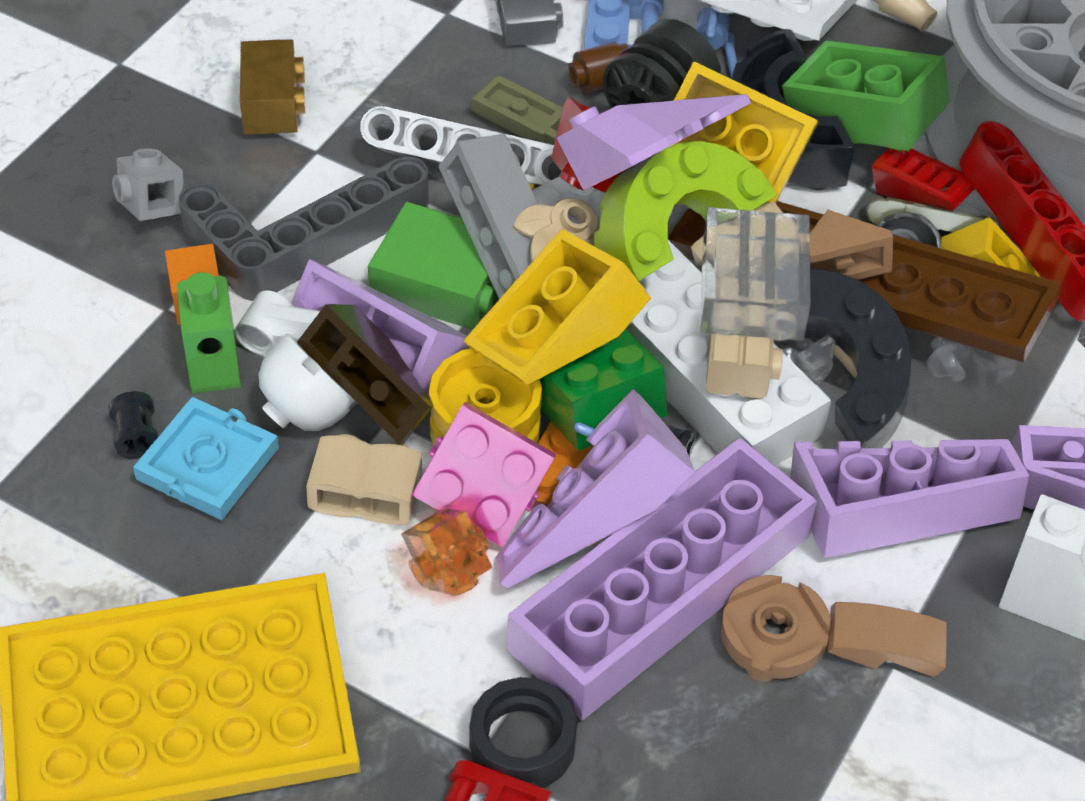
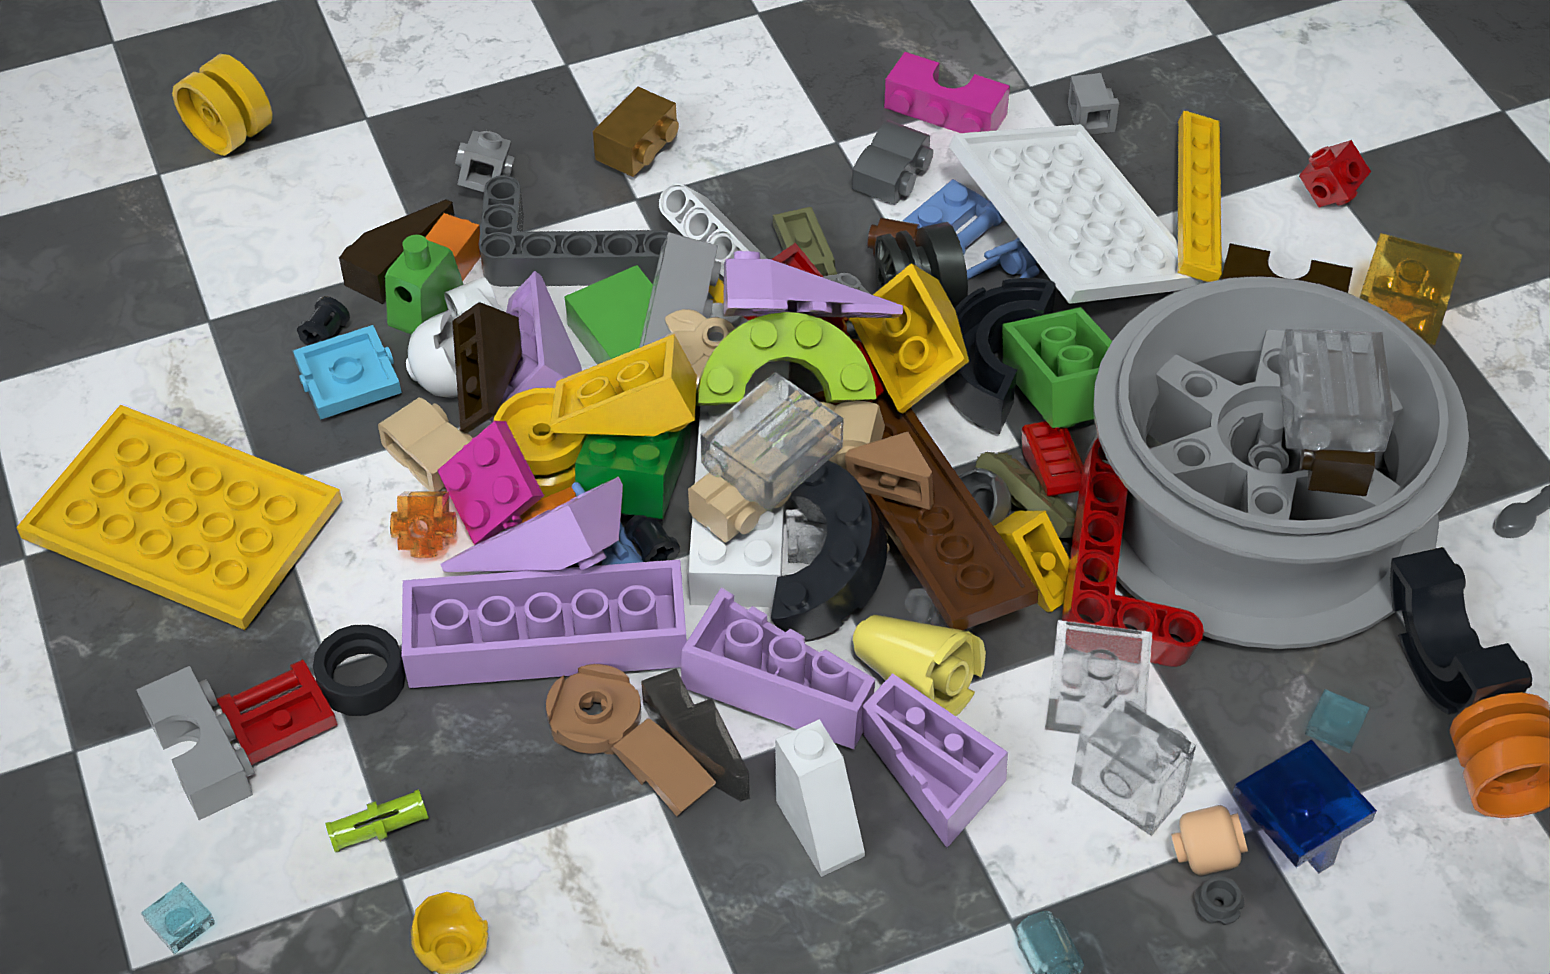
camera: 40 degrees right, 0 degrees up
none -> dark brown slope [338,199,455,304]
none -> clear smoke slope [641,668,750,802]
none -> light yellow cone [853,615,986,716]

